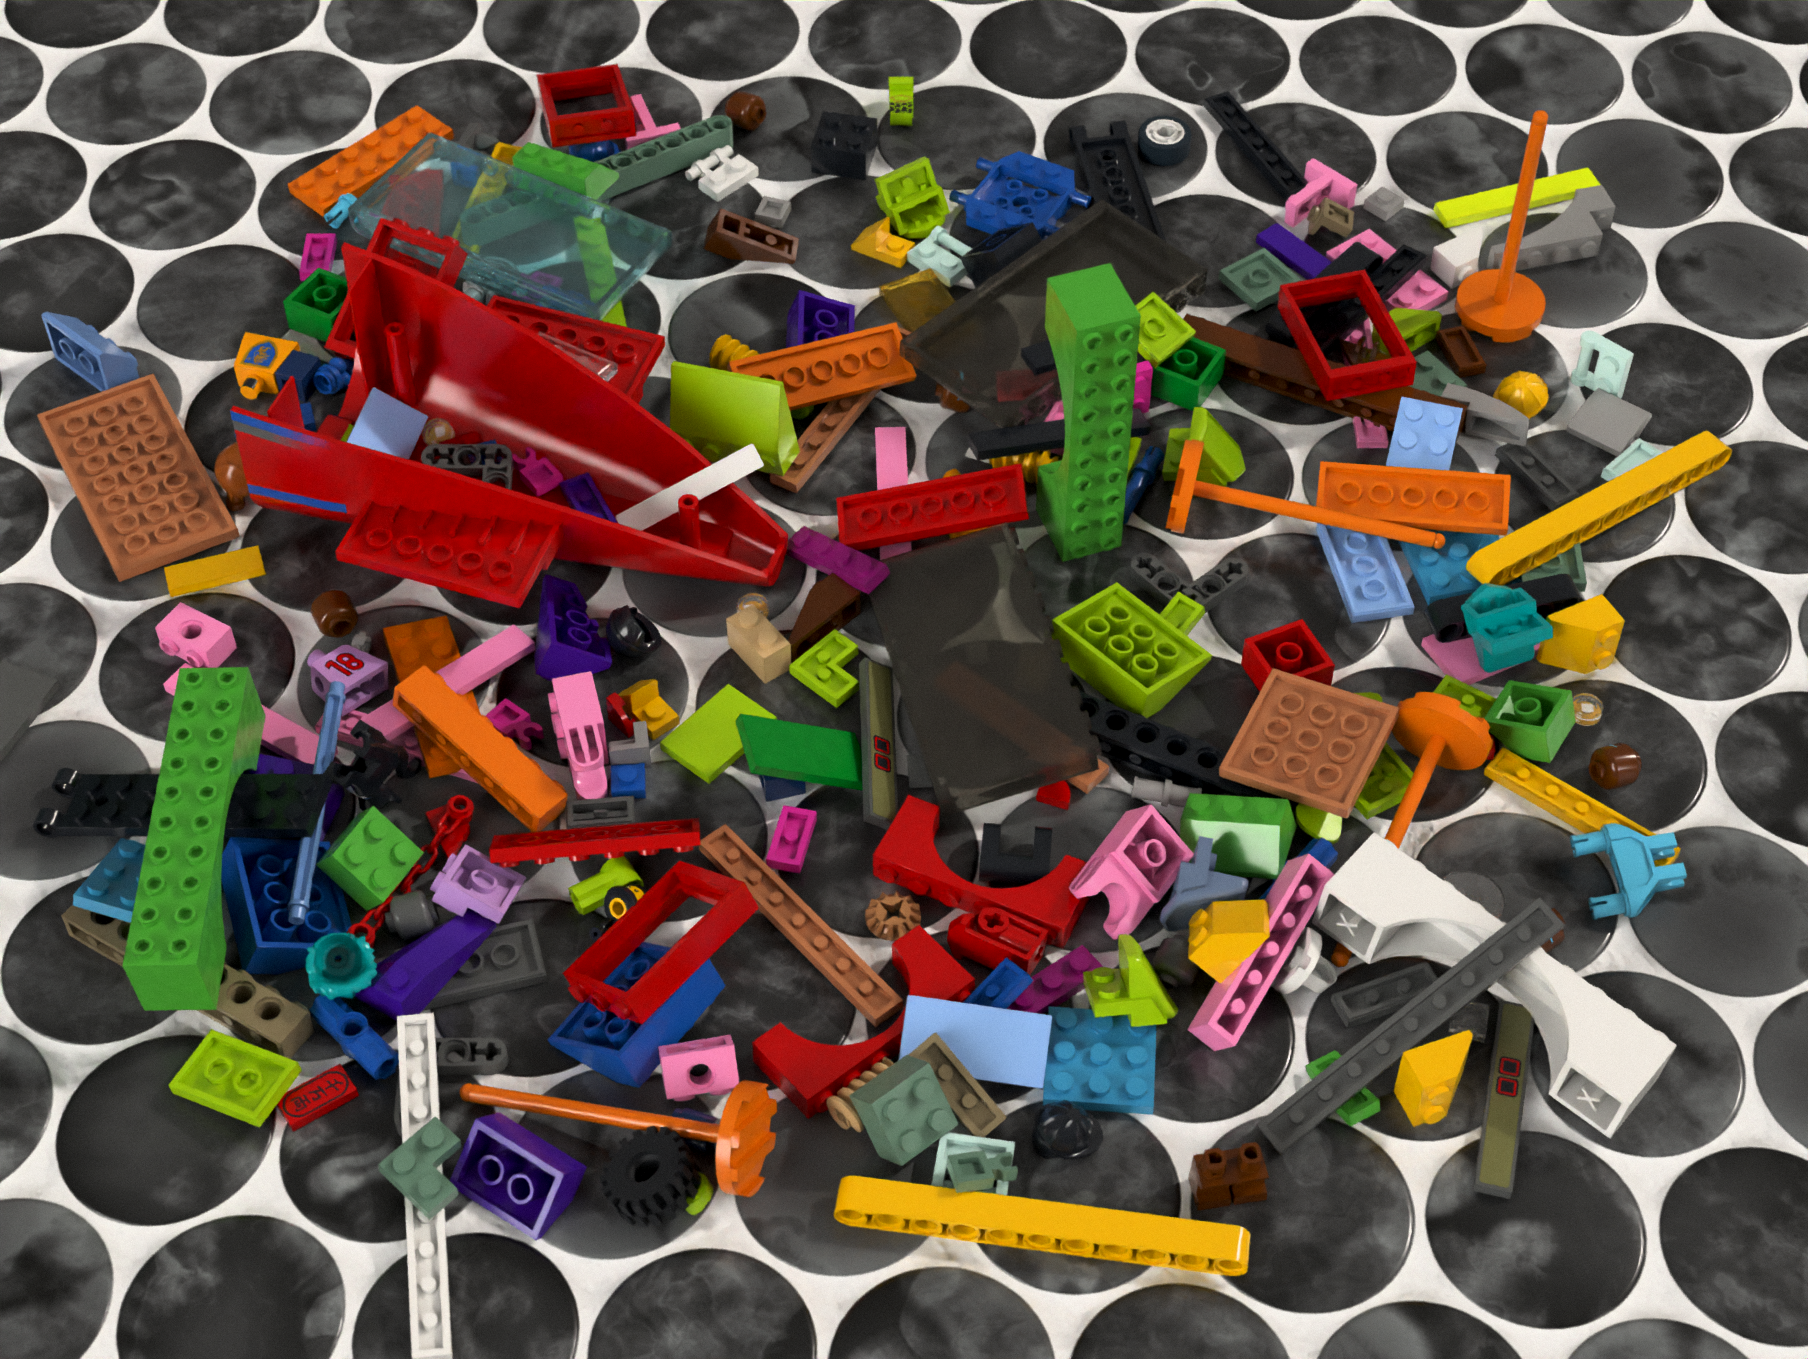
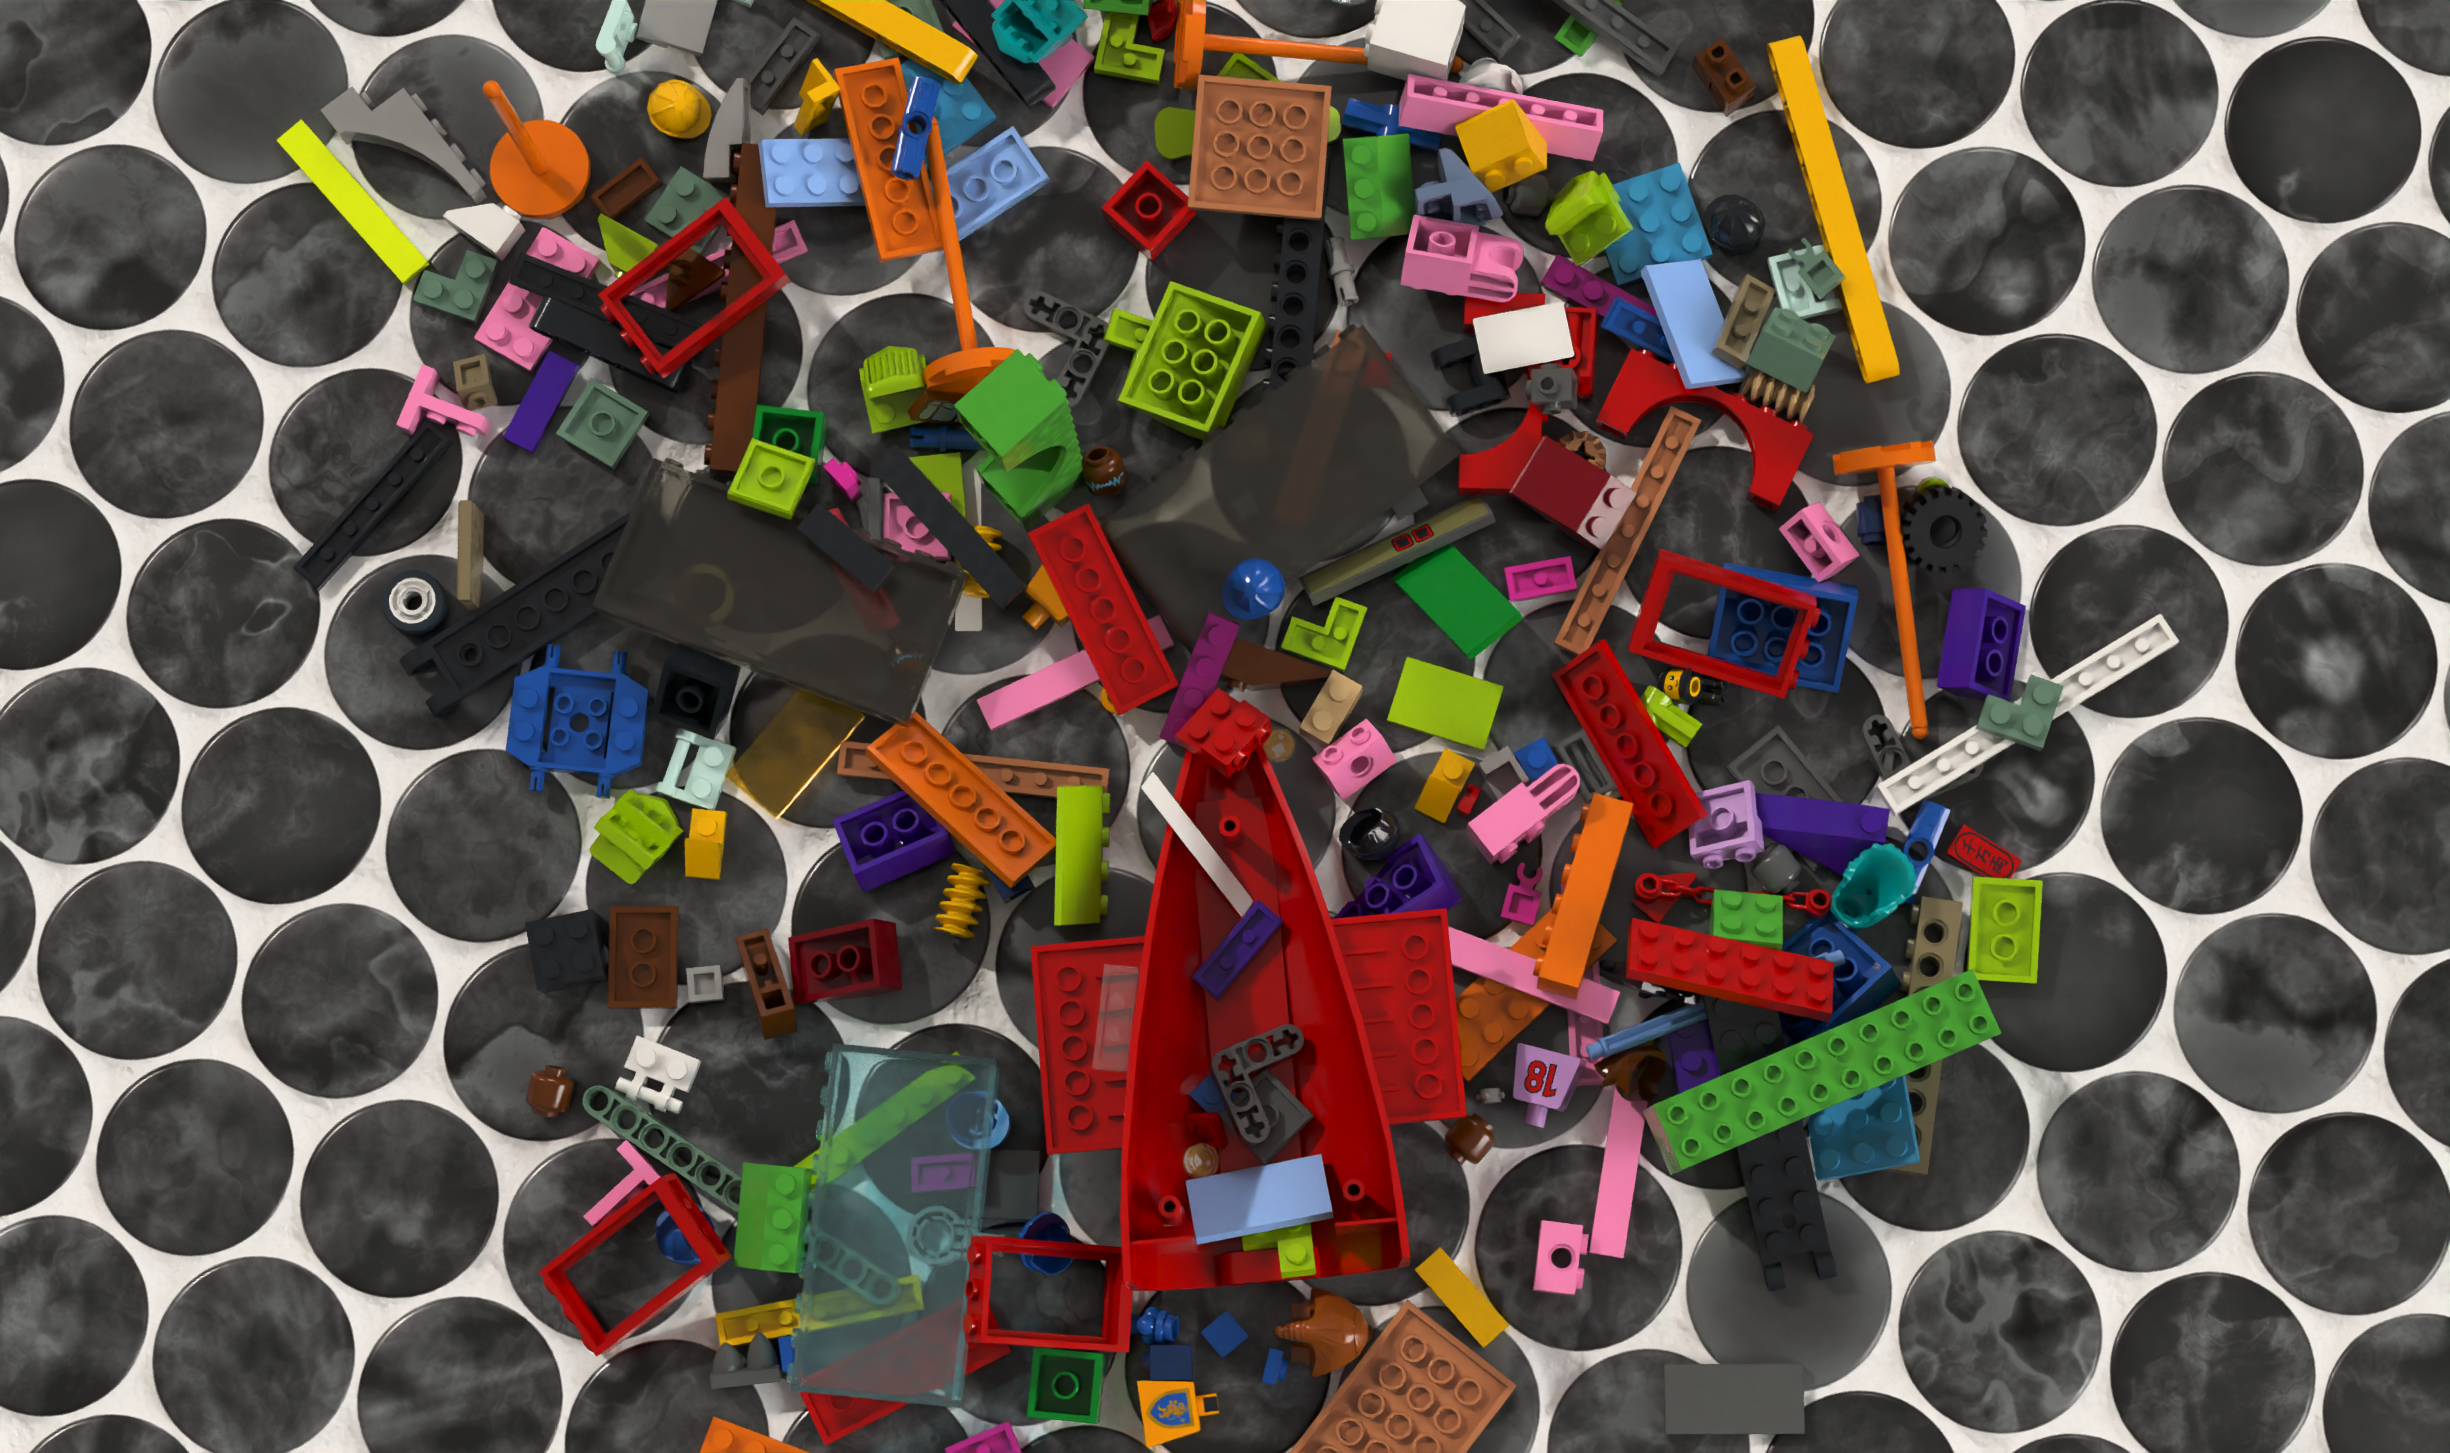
camera: 105 degrees left, 30 degrees up
dark pink plate [512,447,563,497] -> none
lime leg [889,77,913,126] -> none
light grey plate [1364,186,1405,221] -> none
none -> sand green plate [413,250,500,324]
none -> dark tan tile [457,500,484,613]
none -> reddish brown plate [608,906,679,1009]
none -> dark red slope [788,919,902,1005]
none -> yellow panel [793,58,841,135]
none -> blue piece [890,76,941,180]
none -> tile [907,390,966,425]
none -> reddish brown head [1081,446,1128,497]
none -> red plate [1175,688,1272,778]
none -> blue piece [1221,558,1285,620]
none -> bright pink brick [1312,718,1397,801]
none -> white sticker [1473,301,1574,374]
none -> dark red slope [1509,436,1637,550]
none -> dark grey brick [1526,364,1577,415]
none -> reddish brown hair [1594,1039,1667,1102]
none -> red plate [1626,918,1833,1022]

